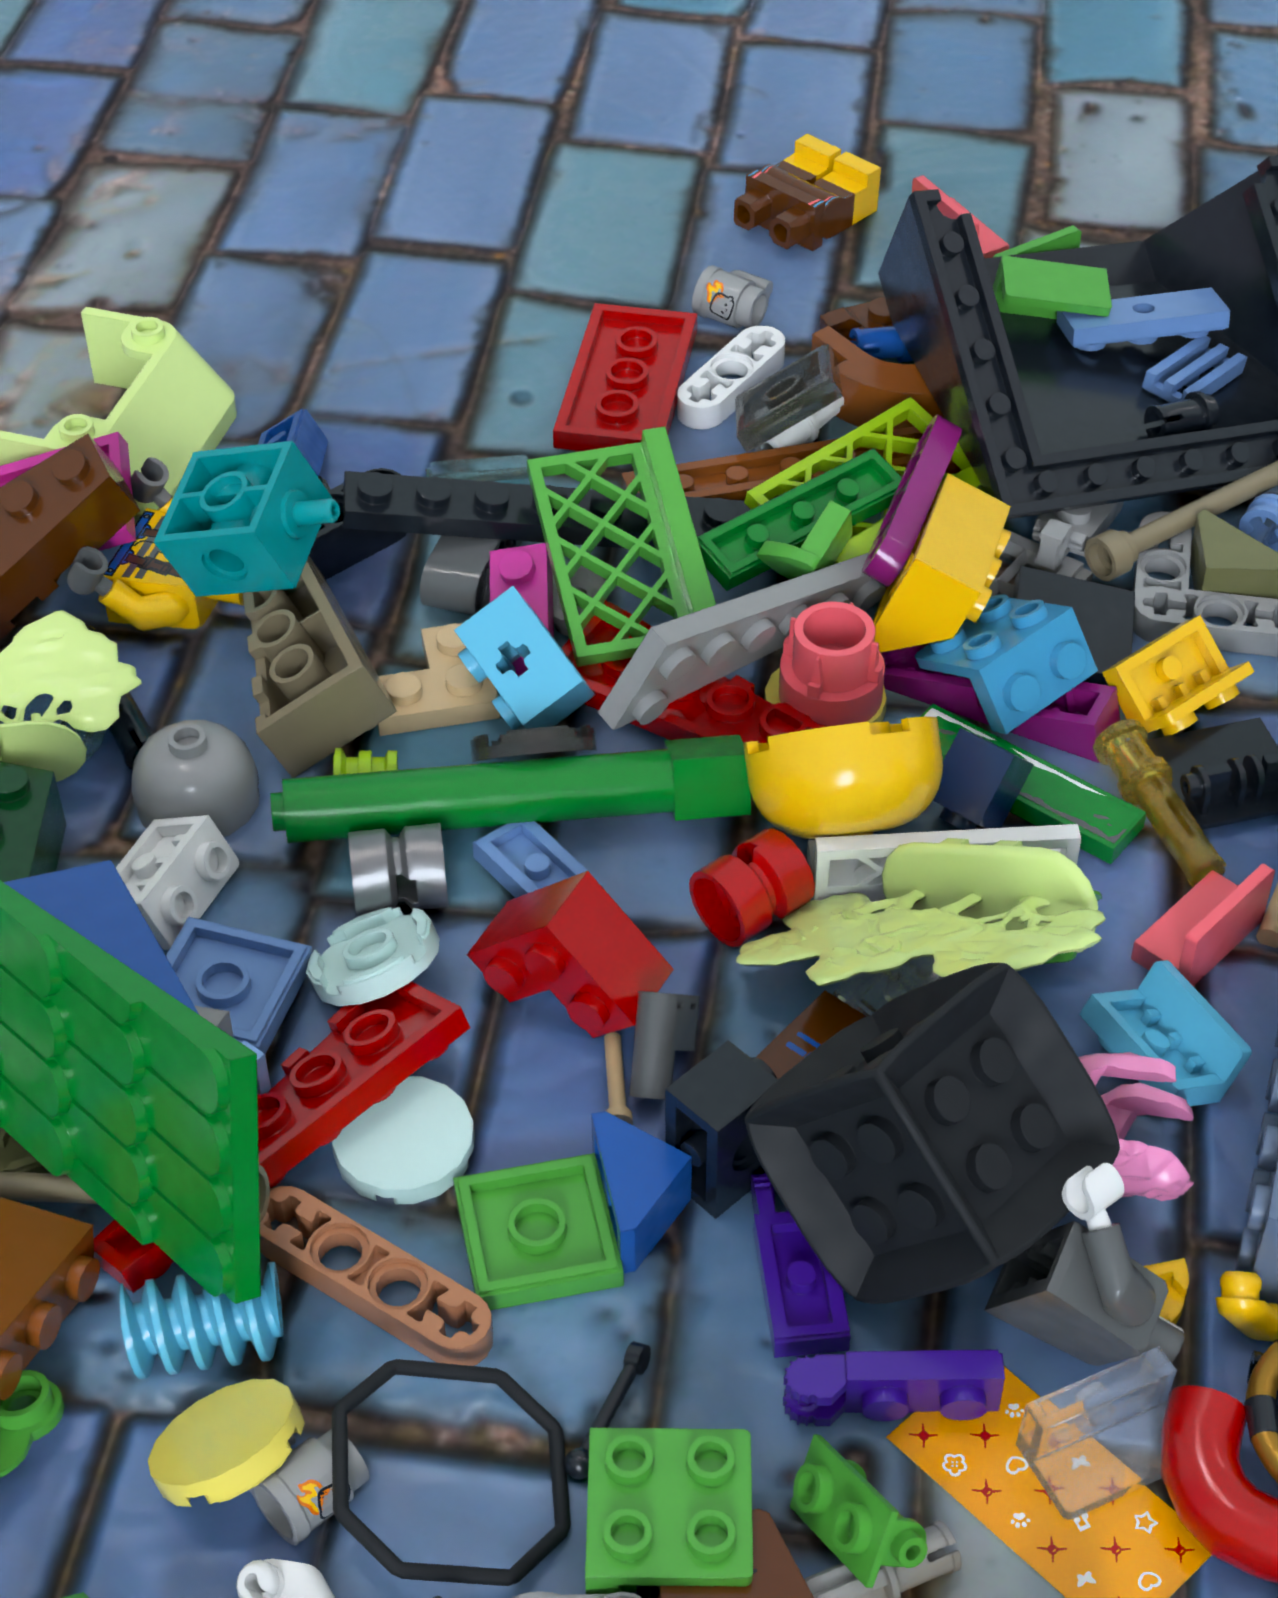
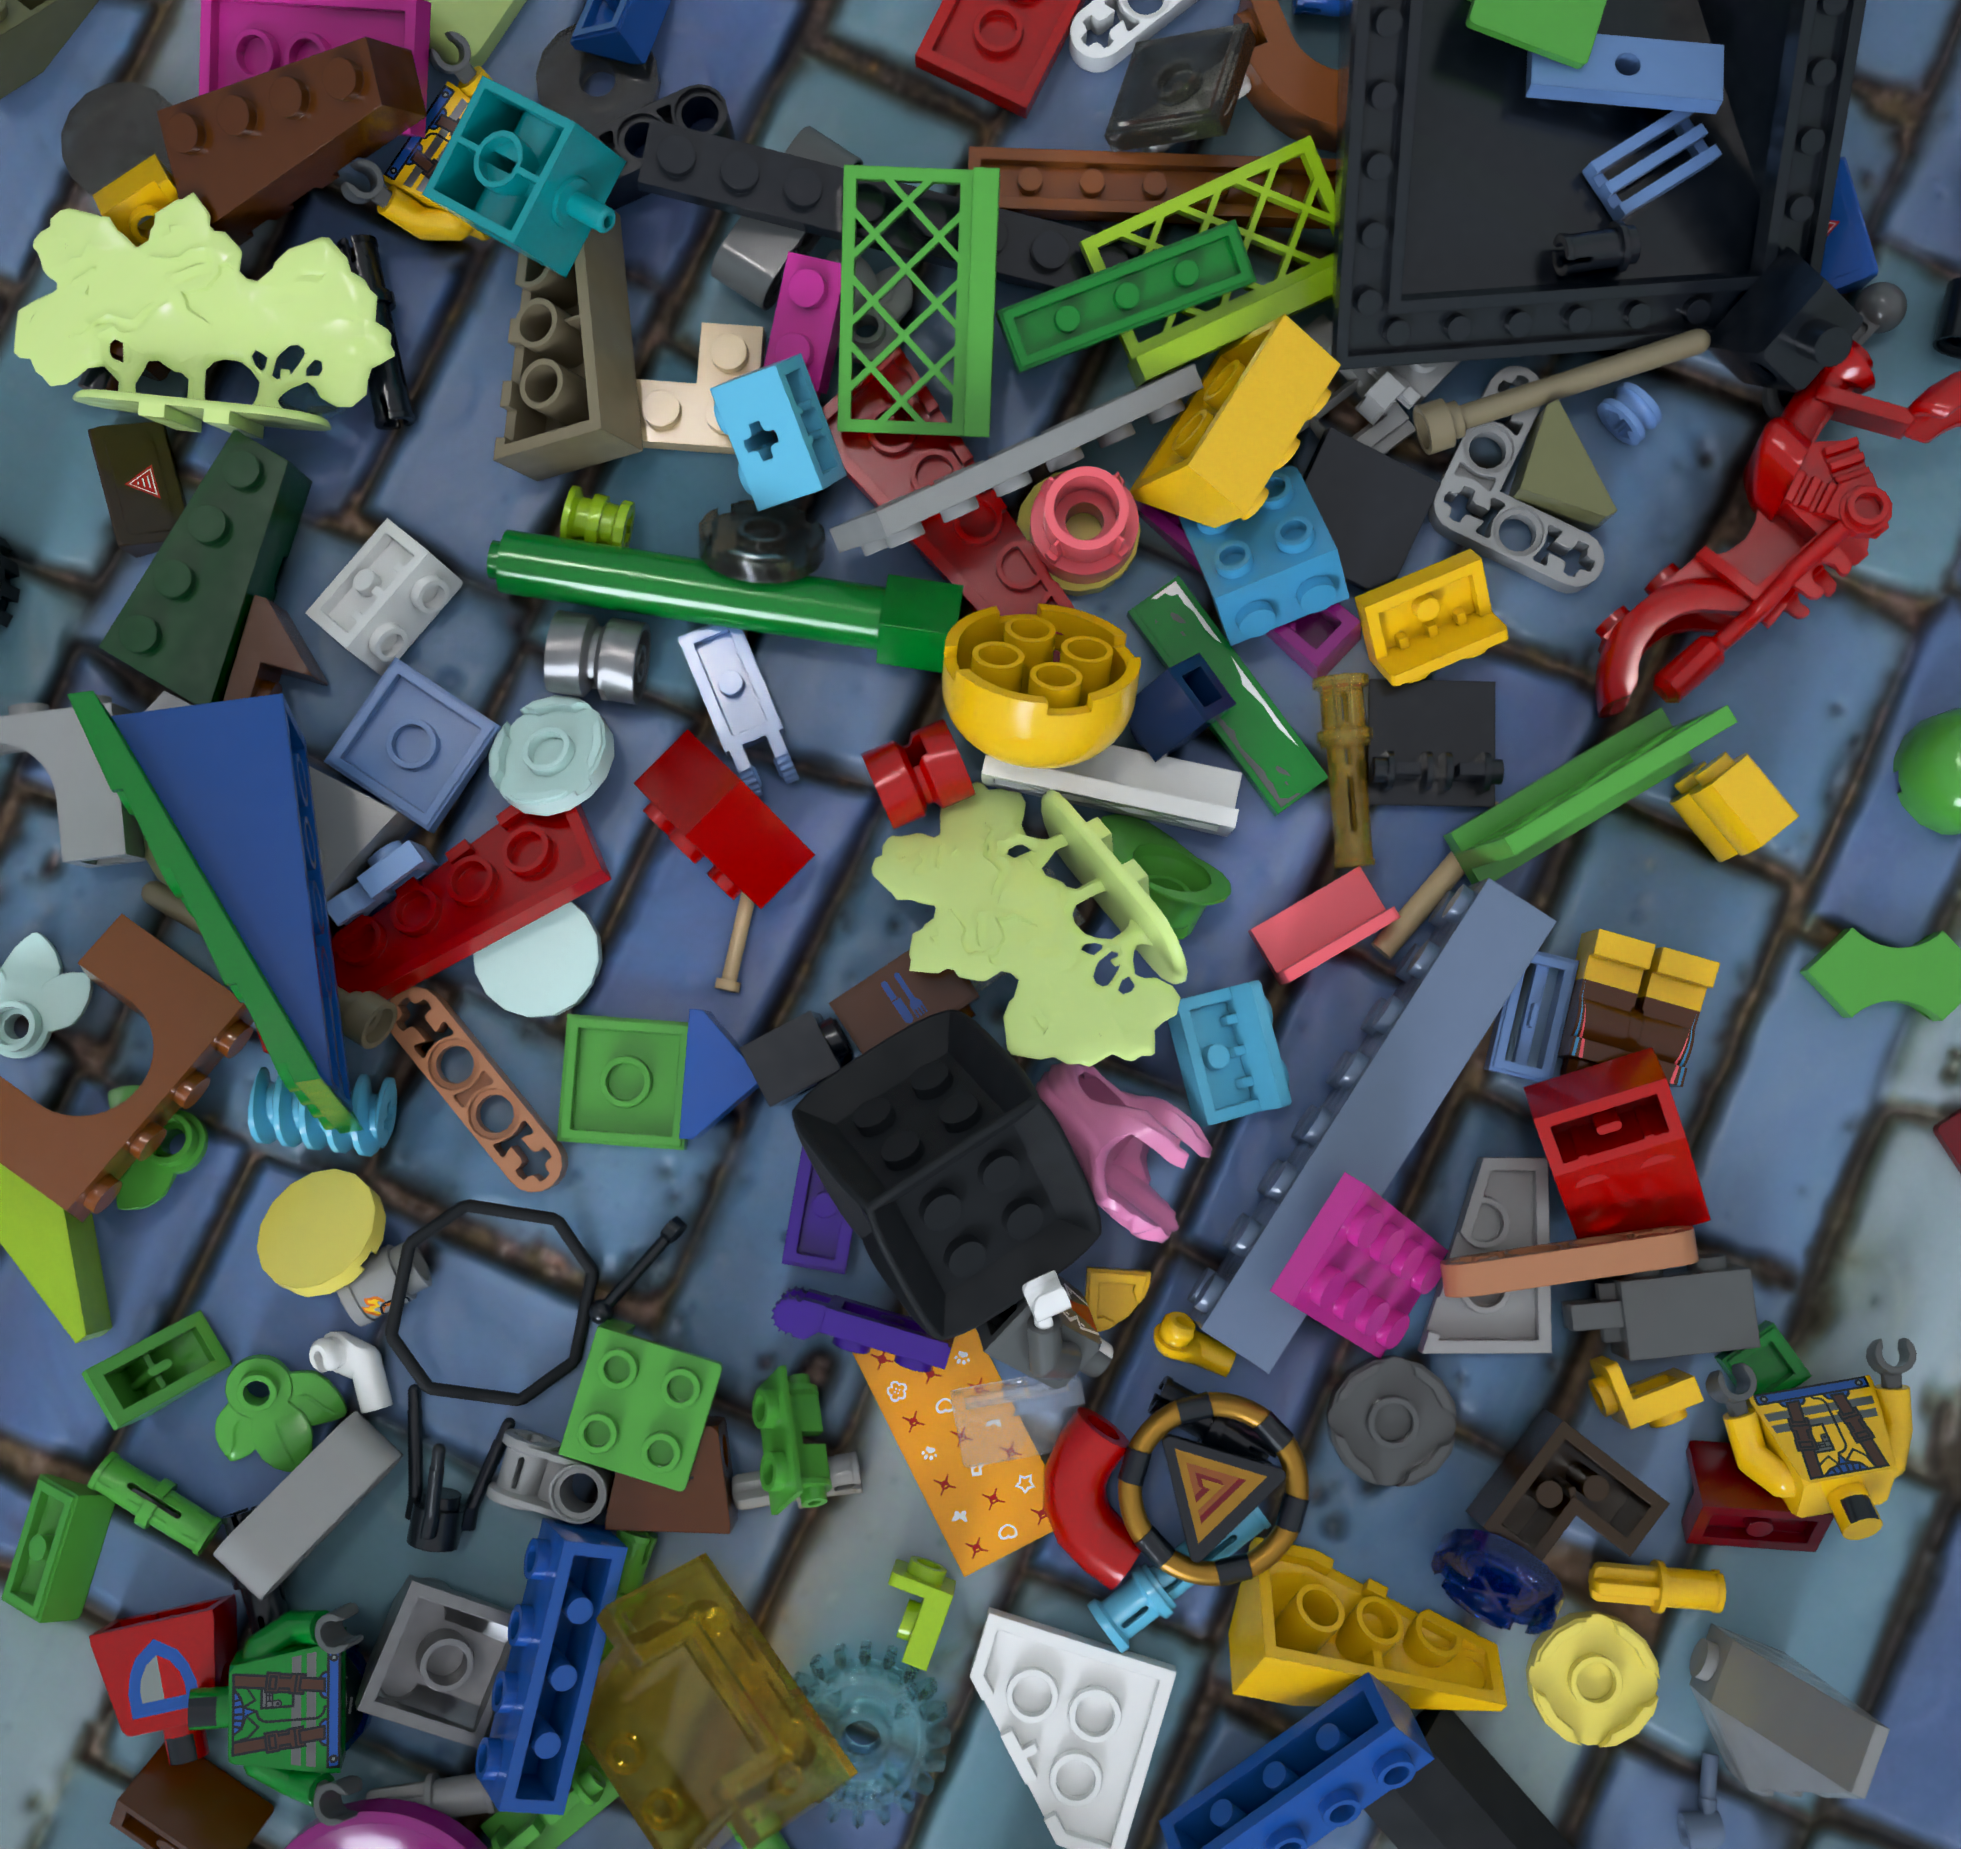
camera: 20 degrees right, 40 degrees up
light grey cylinder [132,720,260,837] -> none
clear light blue piece [425,454,529,481] -> none
dark grey piece [629,991,700,1100] -> none
bright green tile [756,500,852,580] -> none
magenta beam [862,414,962,587] -> none

